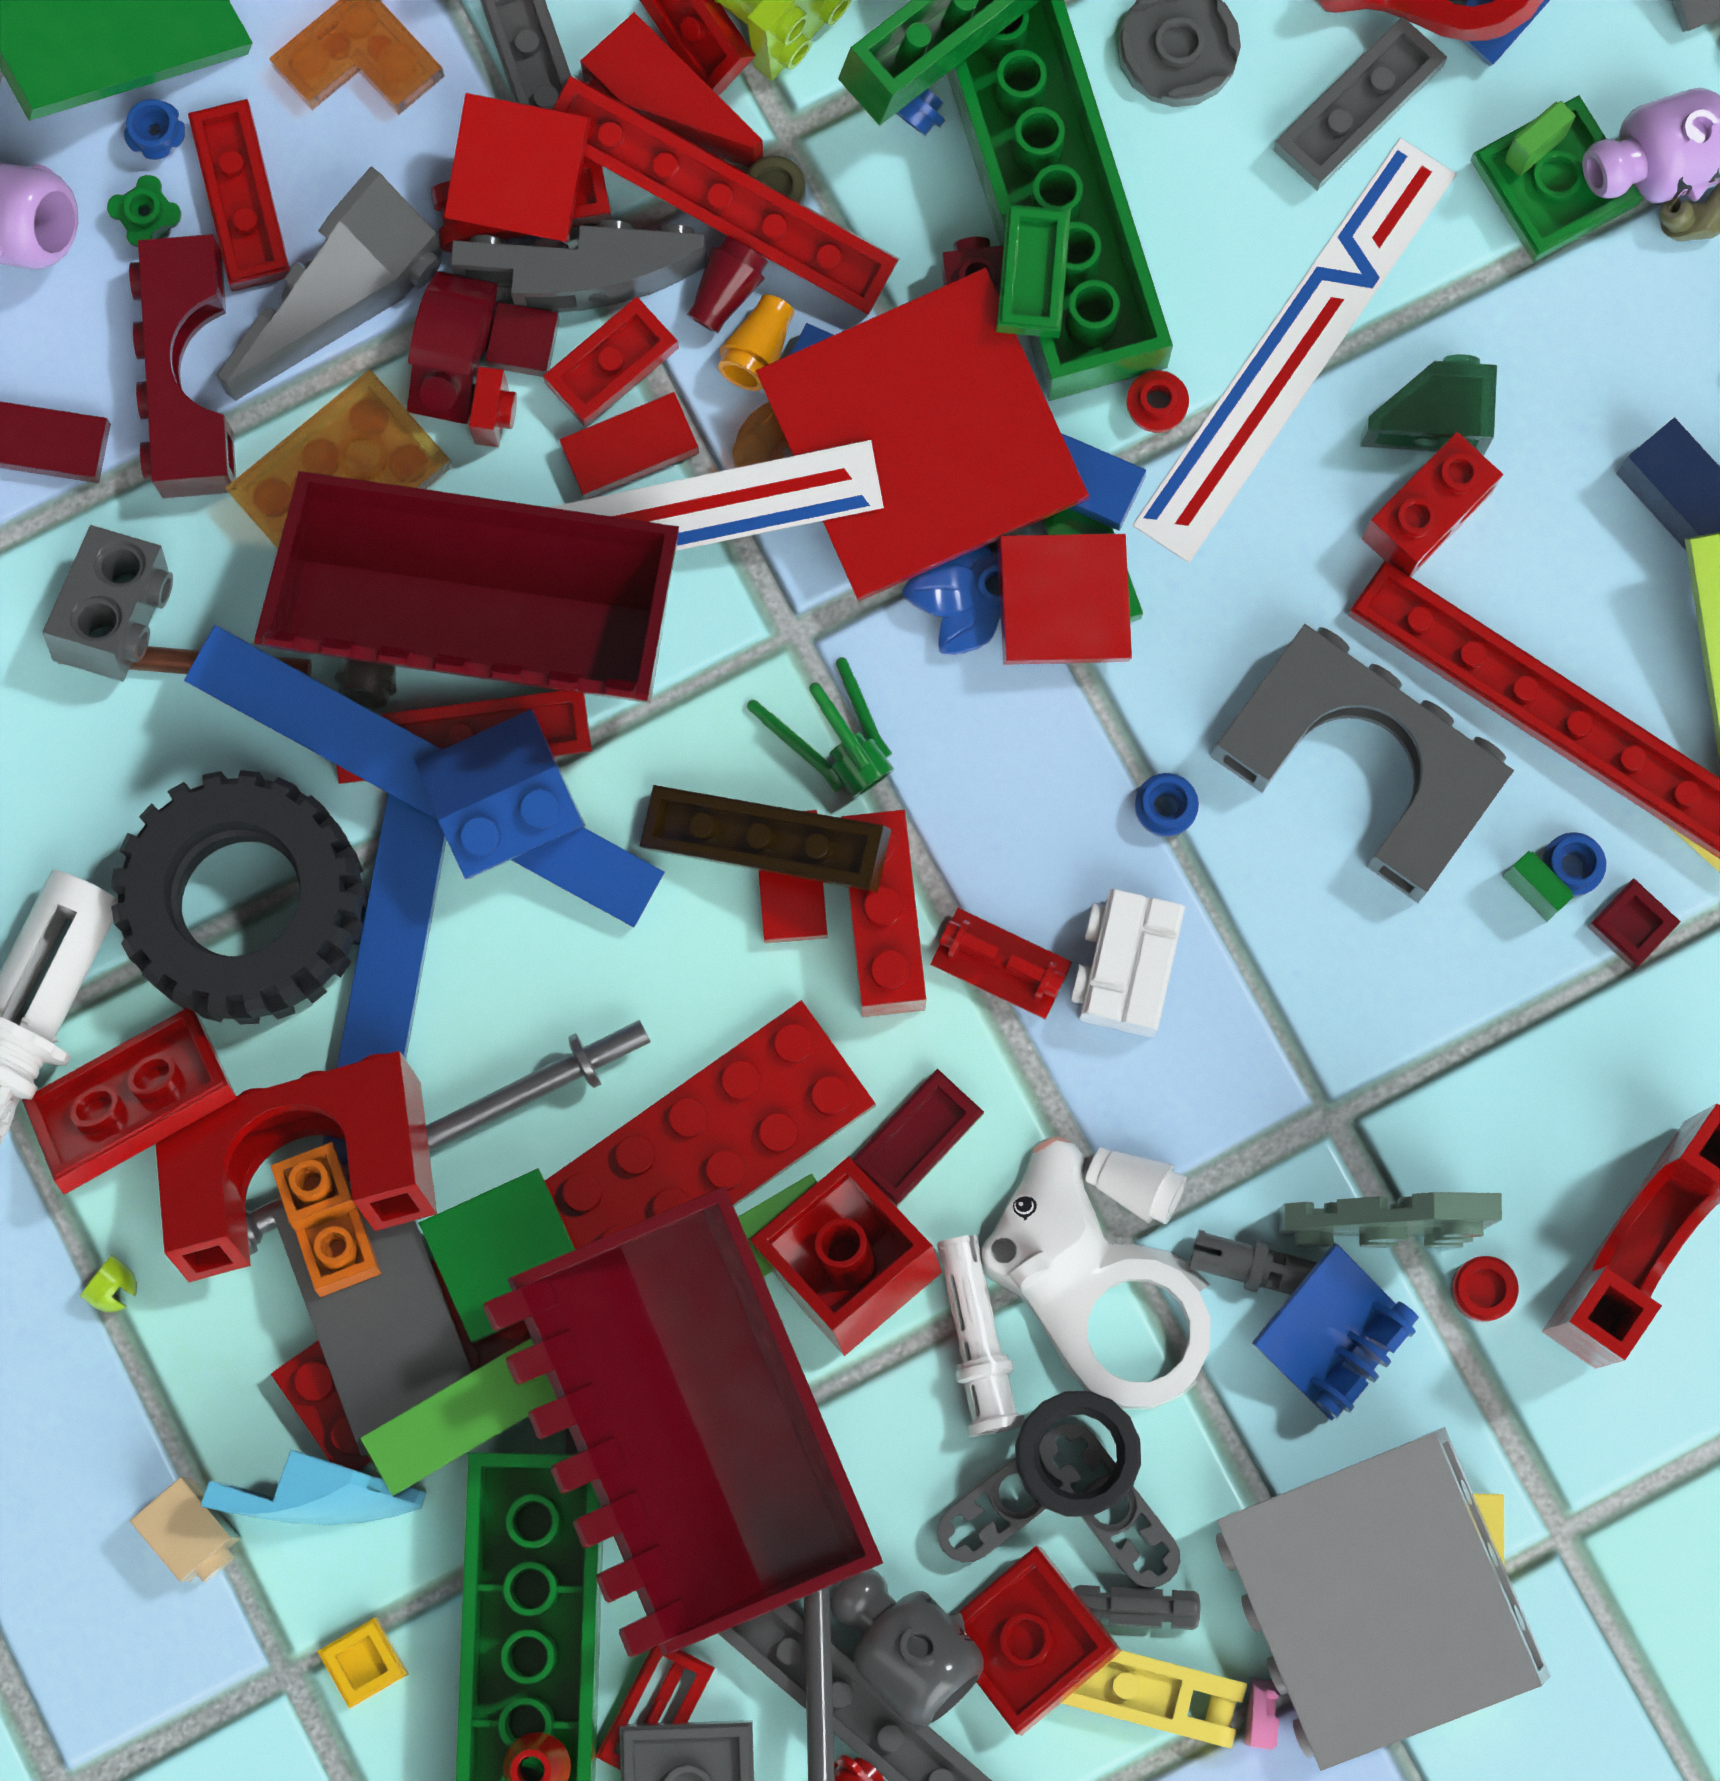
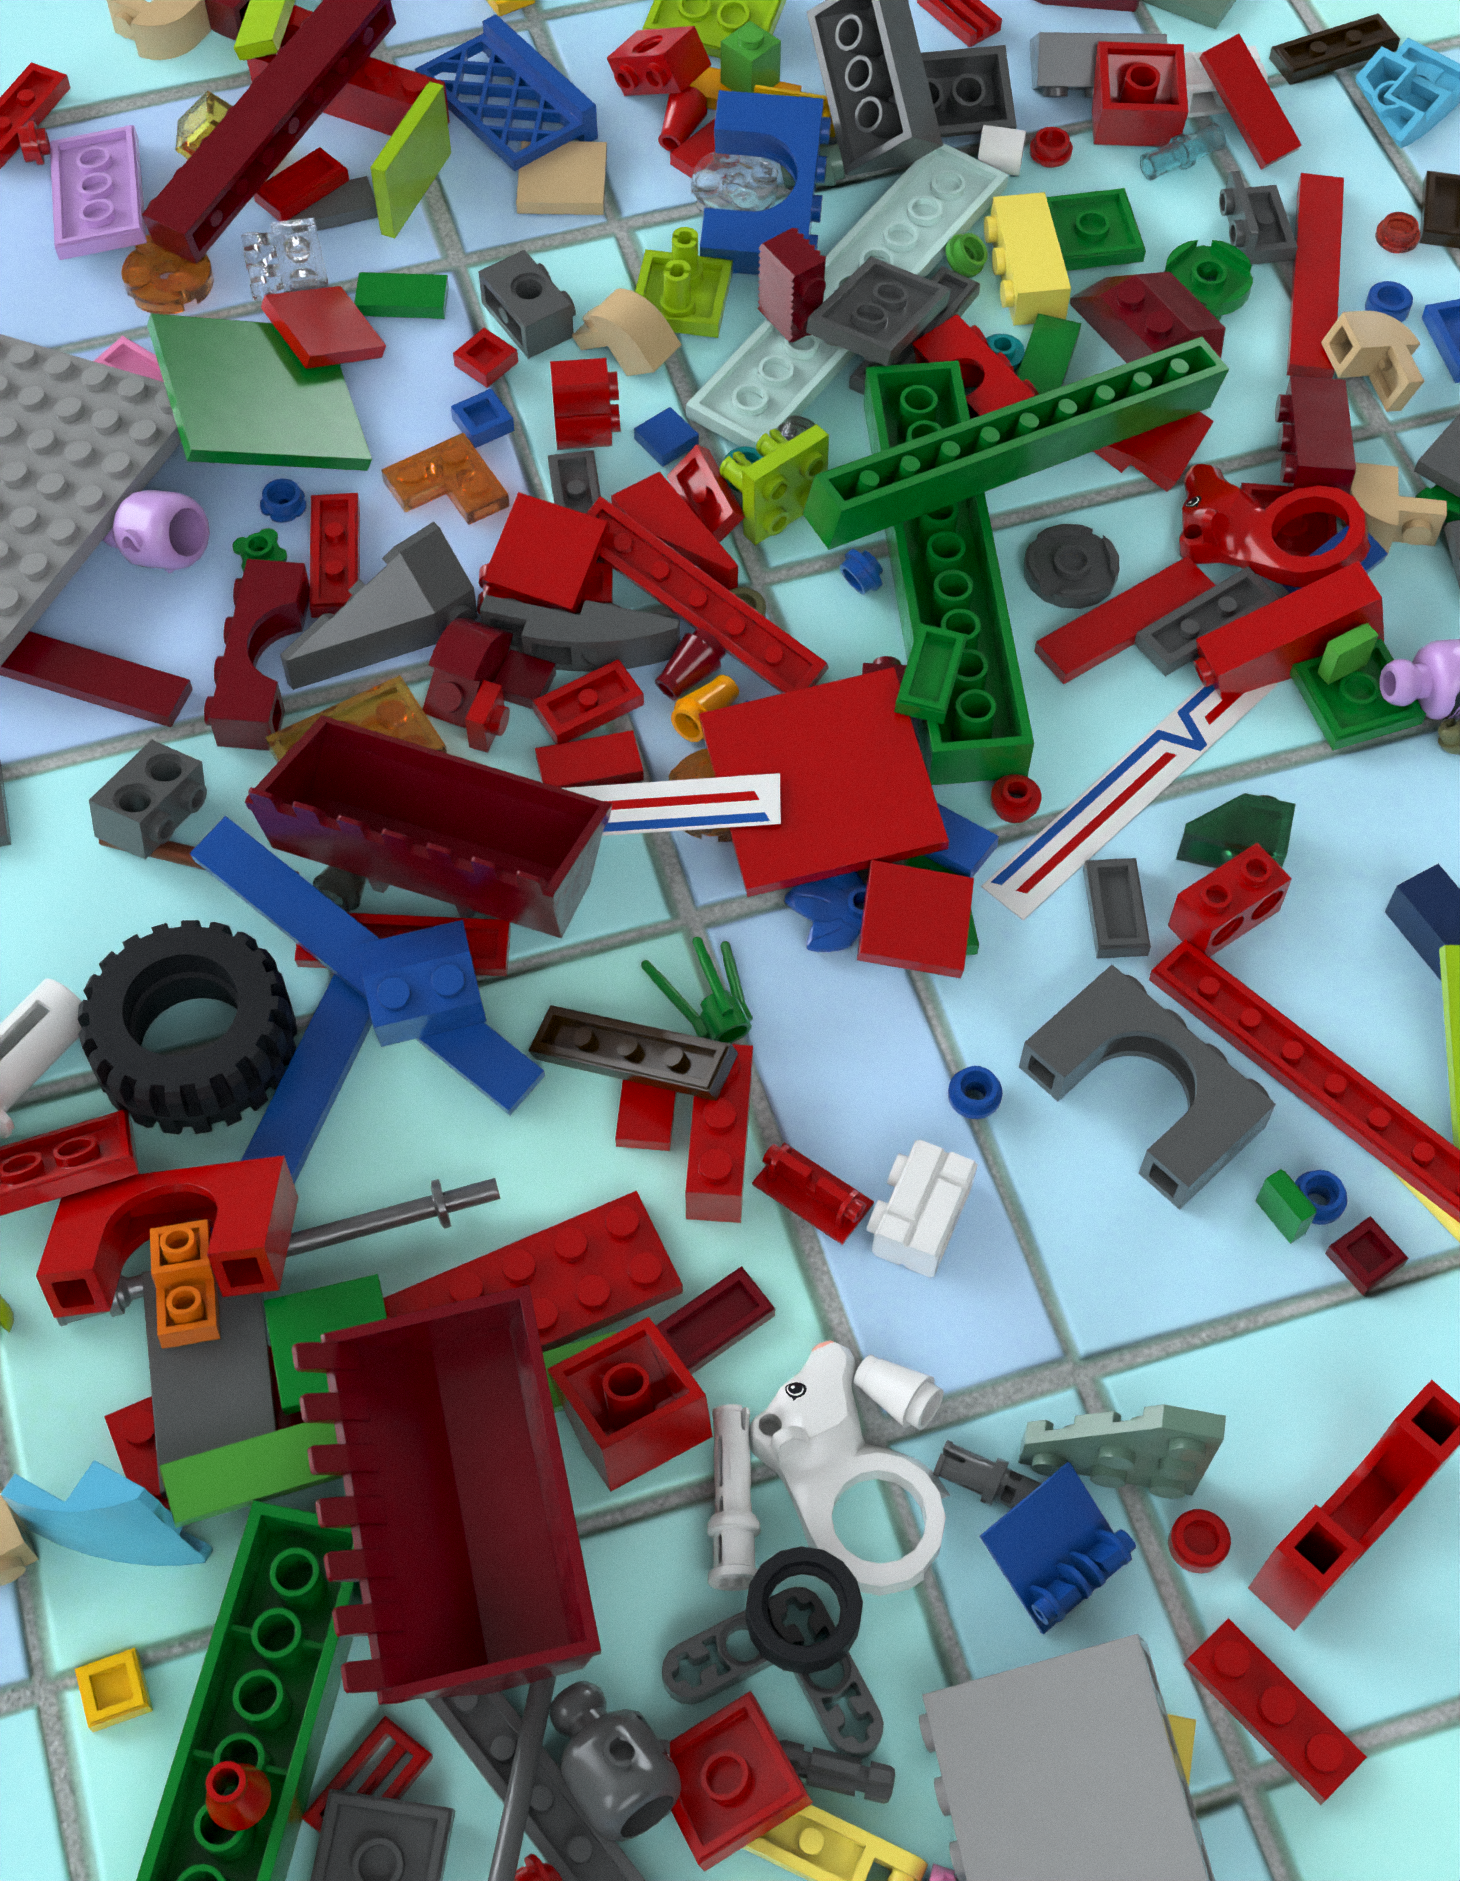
camera: 10 degrees right, 20 degrees down
none -> red tile [1034,556,1216,684]
none -> dark grey tile [1083,858,1151,959]
none -> red plate [1183,1618,1367,1805]
none -> red slope [1193,561,1385,700]

